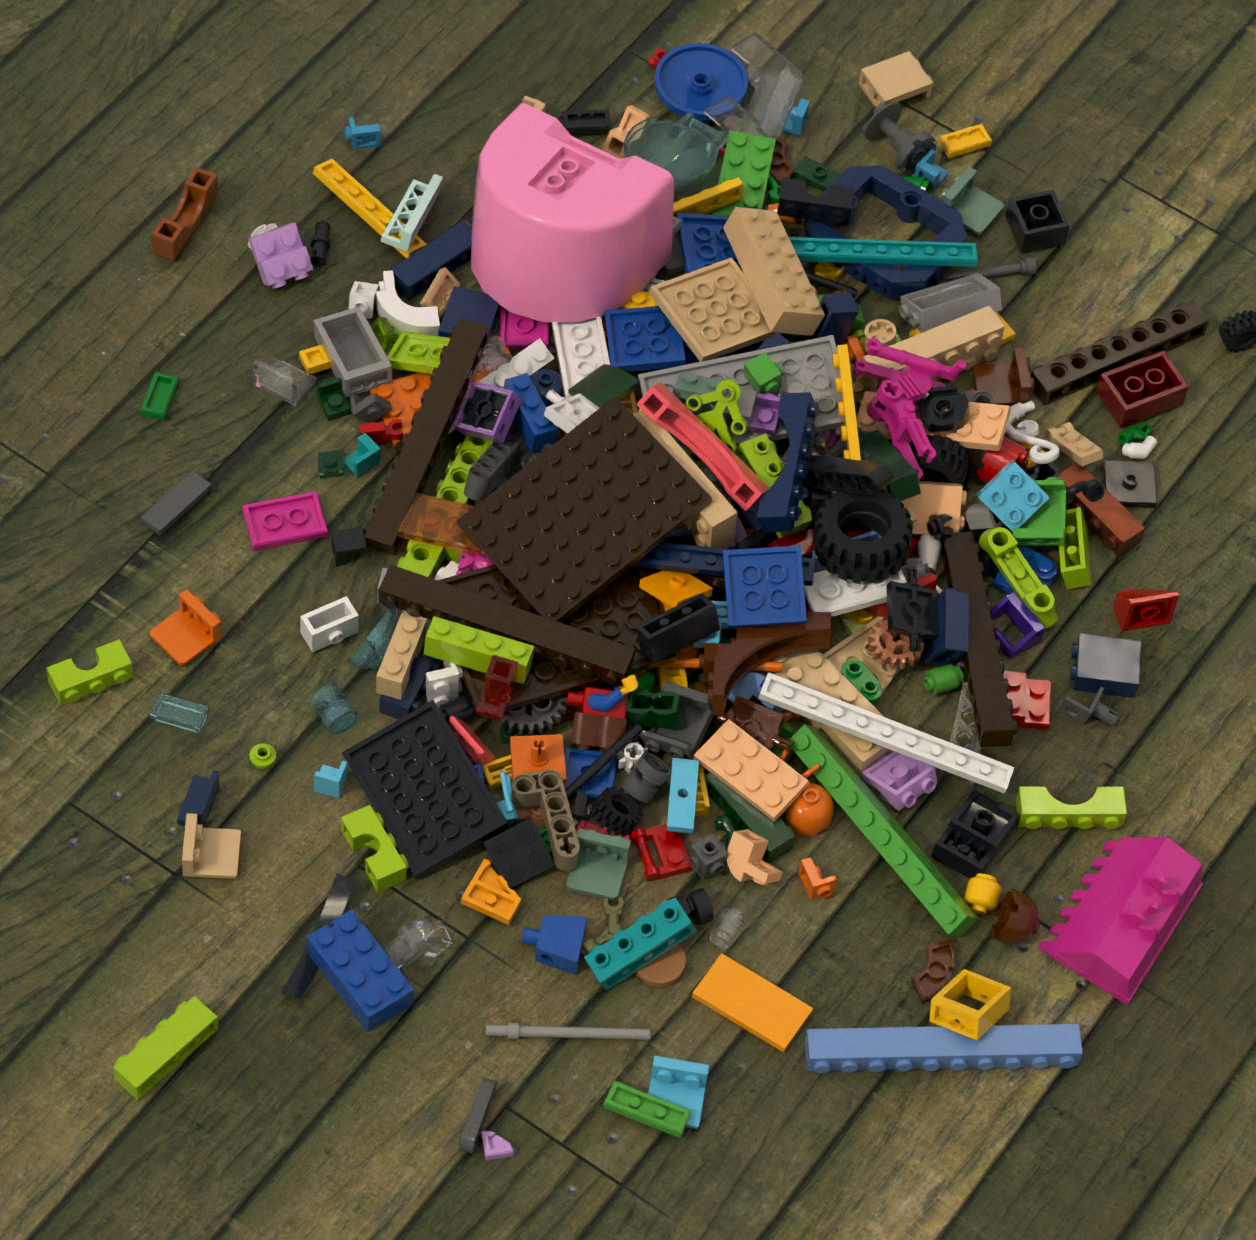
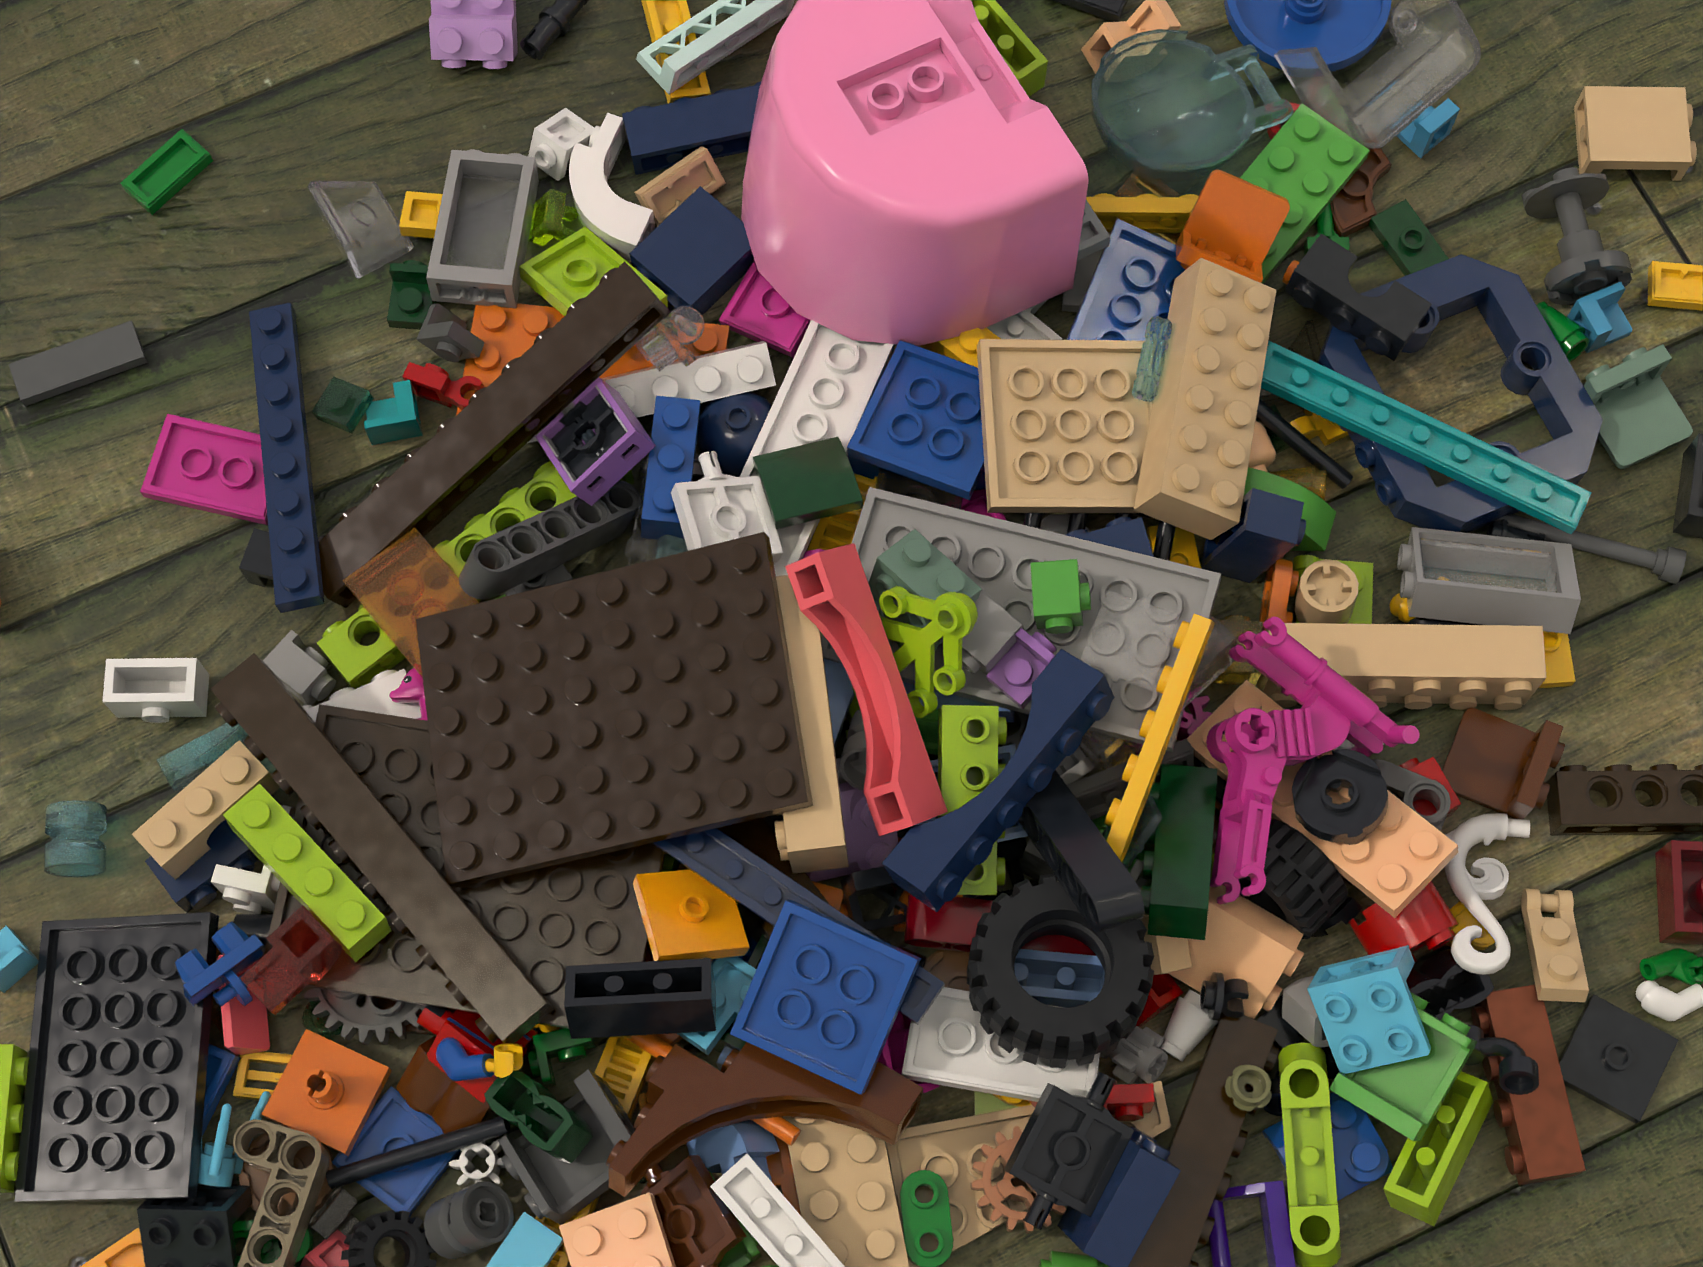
camera: 35 degrees right, 15 degrees up
none -> blue hips [175,922,264,1006]
none -> dark blue plate [249,302,325,613]
none -> clear light blue axle [1132,317,1173,402]
none -> orange bracket [1176,170,1290,283]
none -> olive plate [1225,1065,1272,1111]

